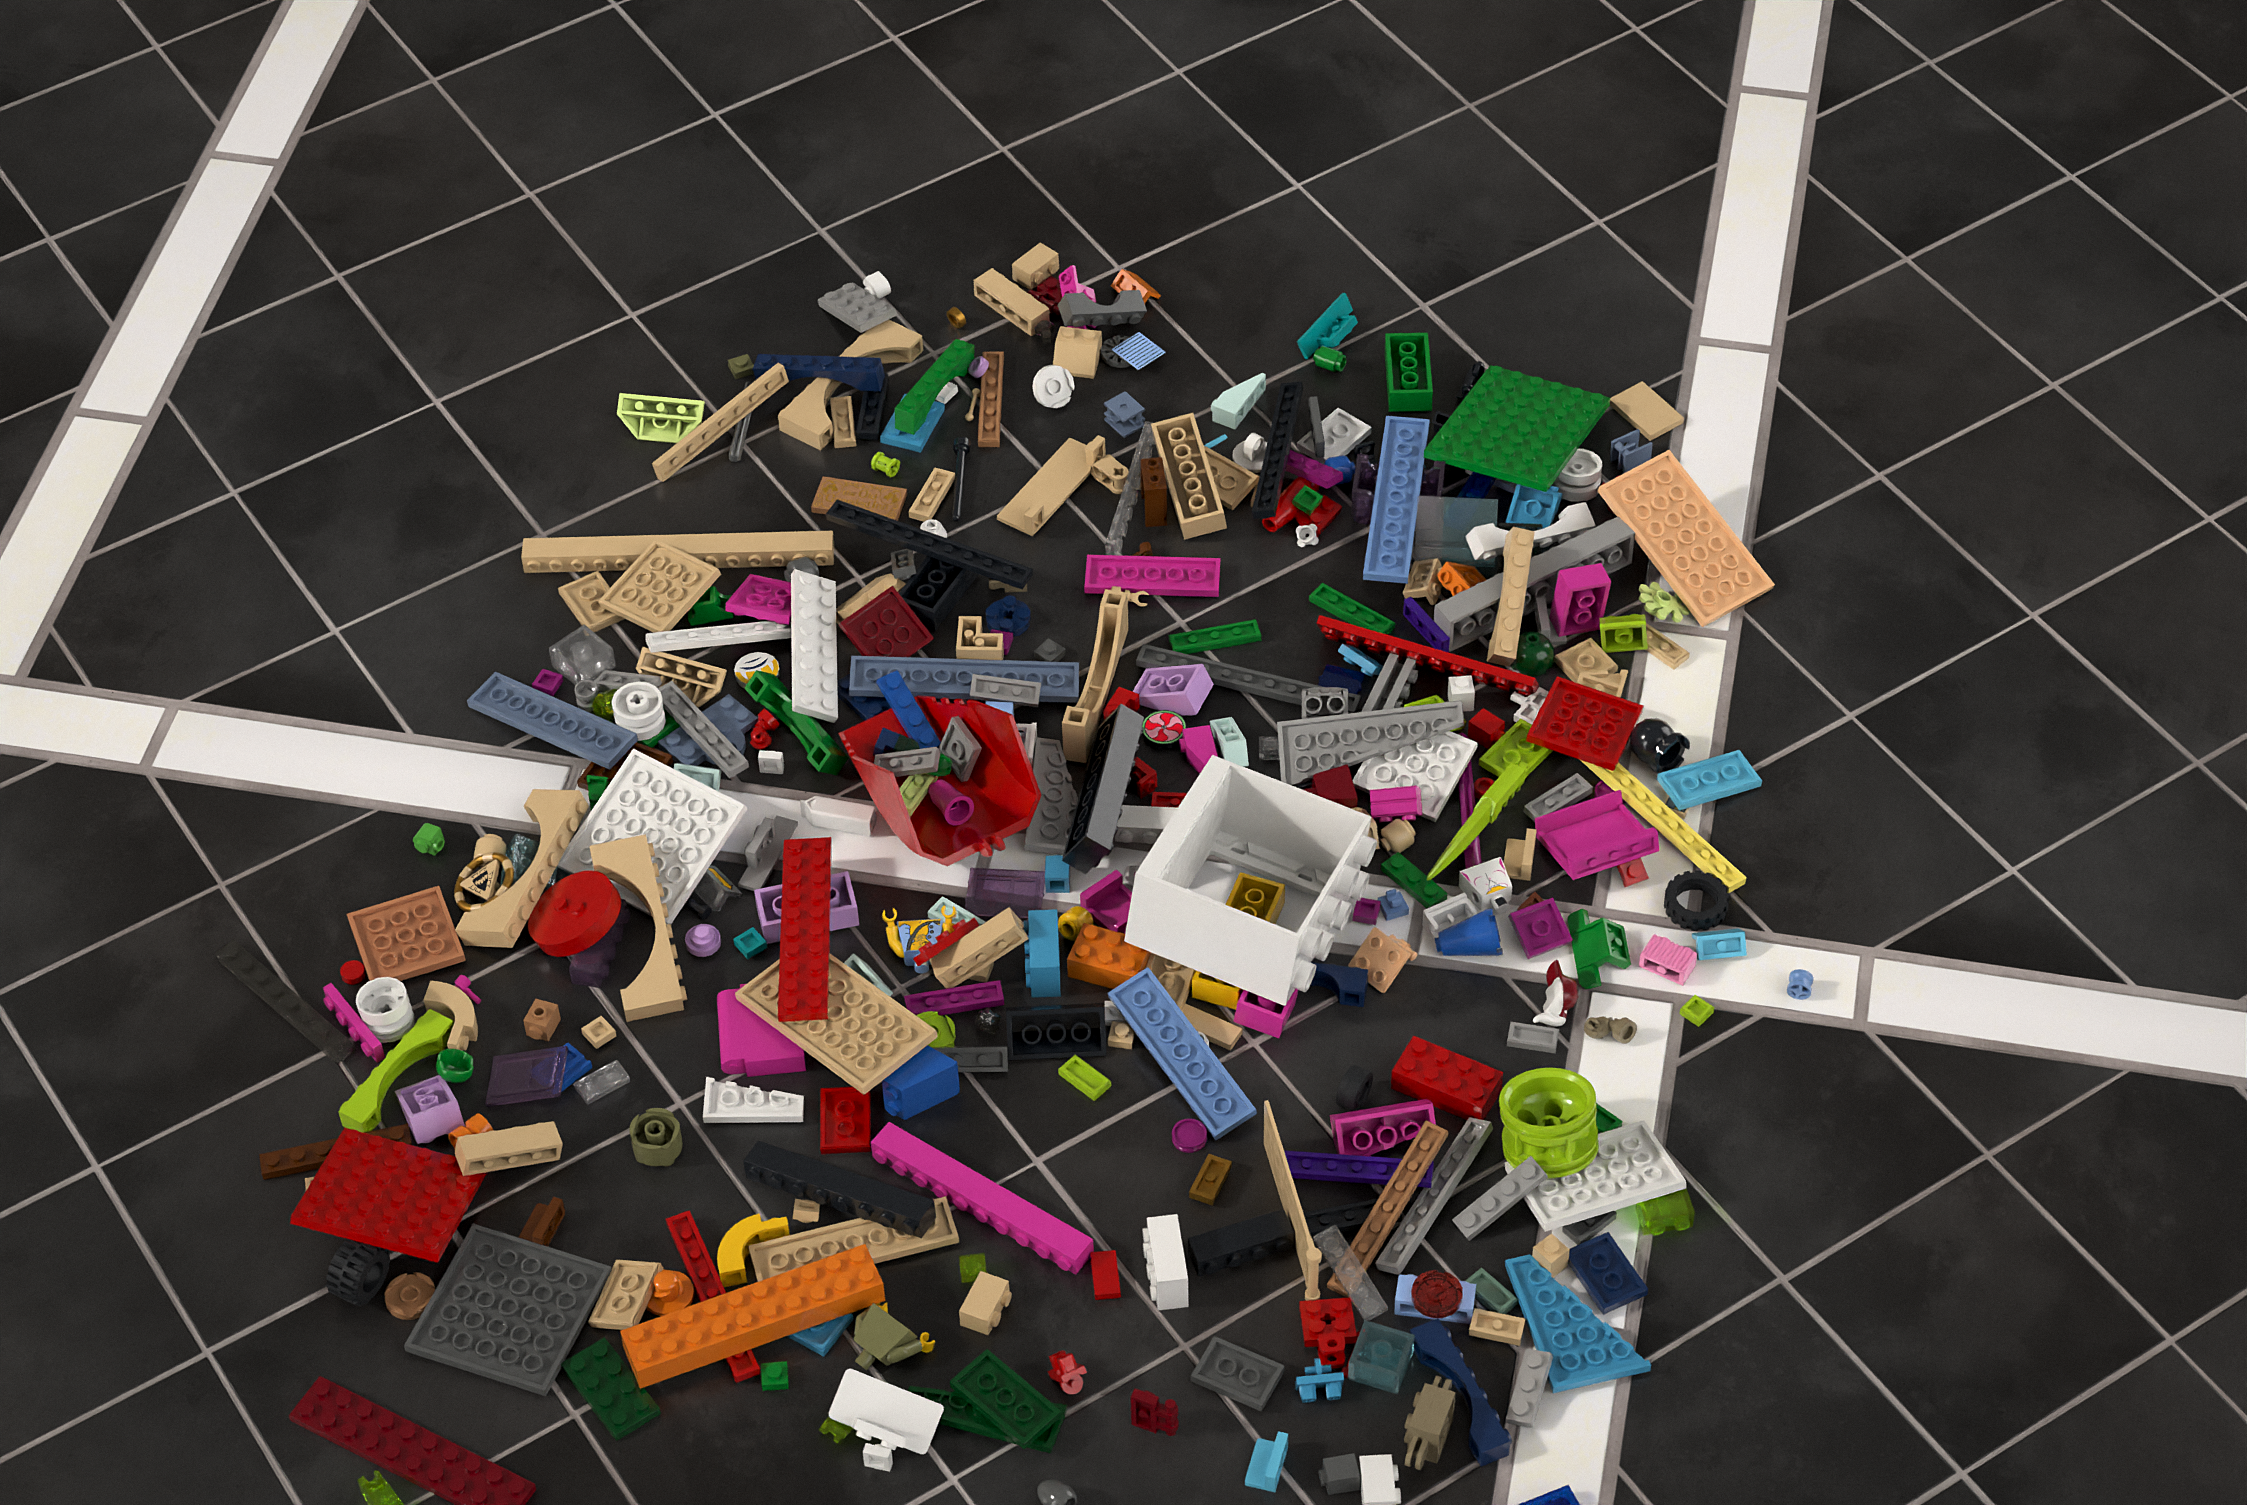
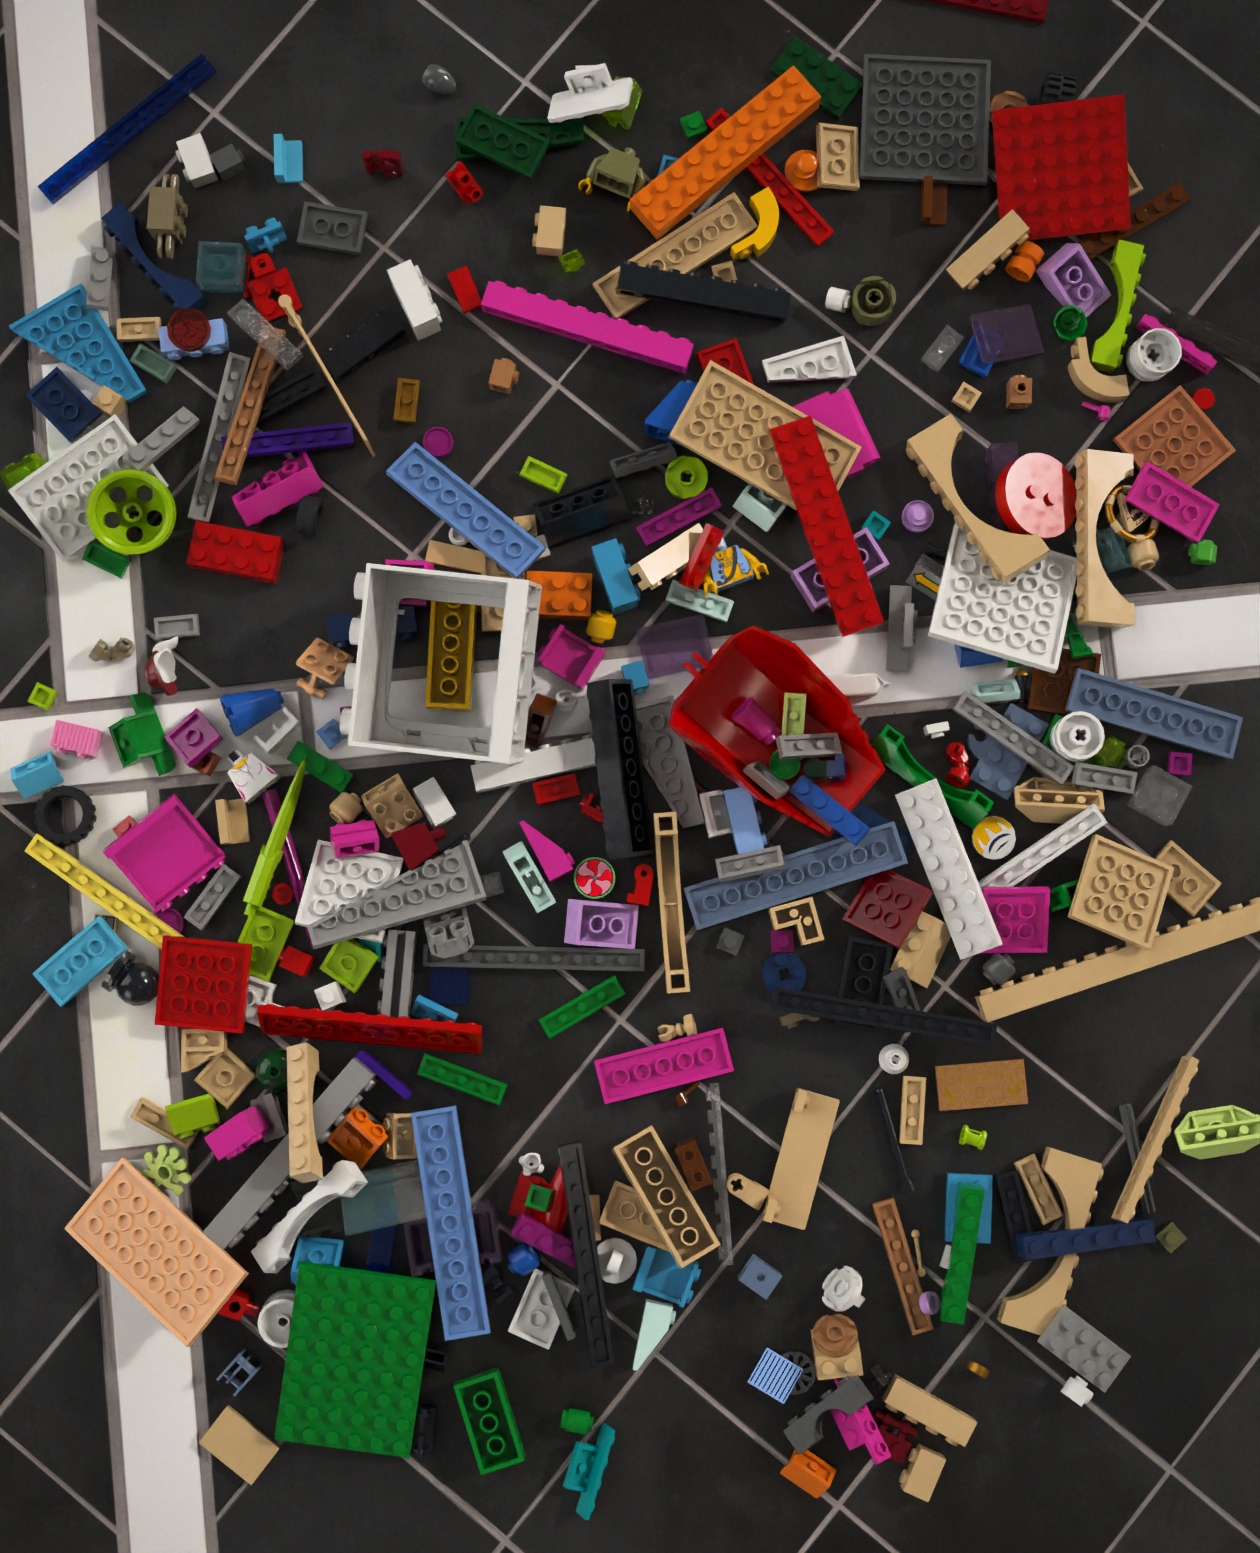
camera: 160 degrees right, 35 degrees up
none -> medium nougat brick [488,358,519,395]
none -> dark azure panel [632,1244,701,1308]
none -> medium nougat tile [813,1314,858,1357]
none -> white plate [825,287,852,313]
none -> dark pink plate [1124,462,1220,543]

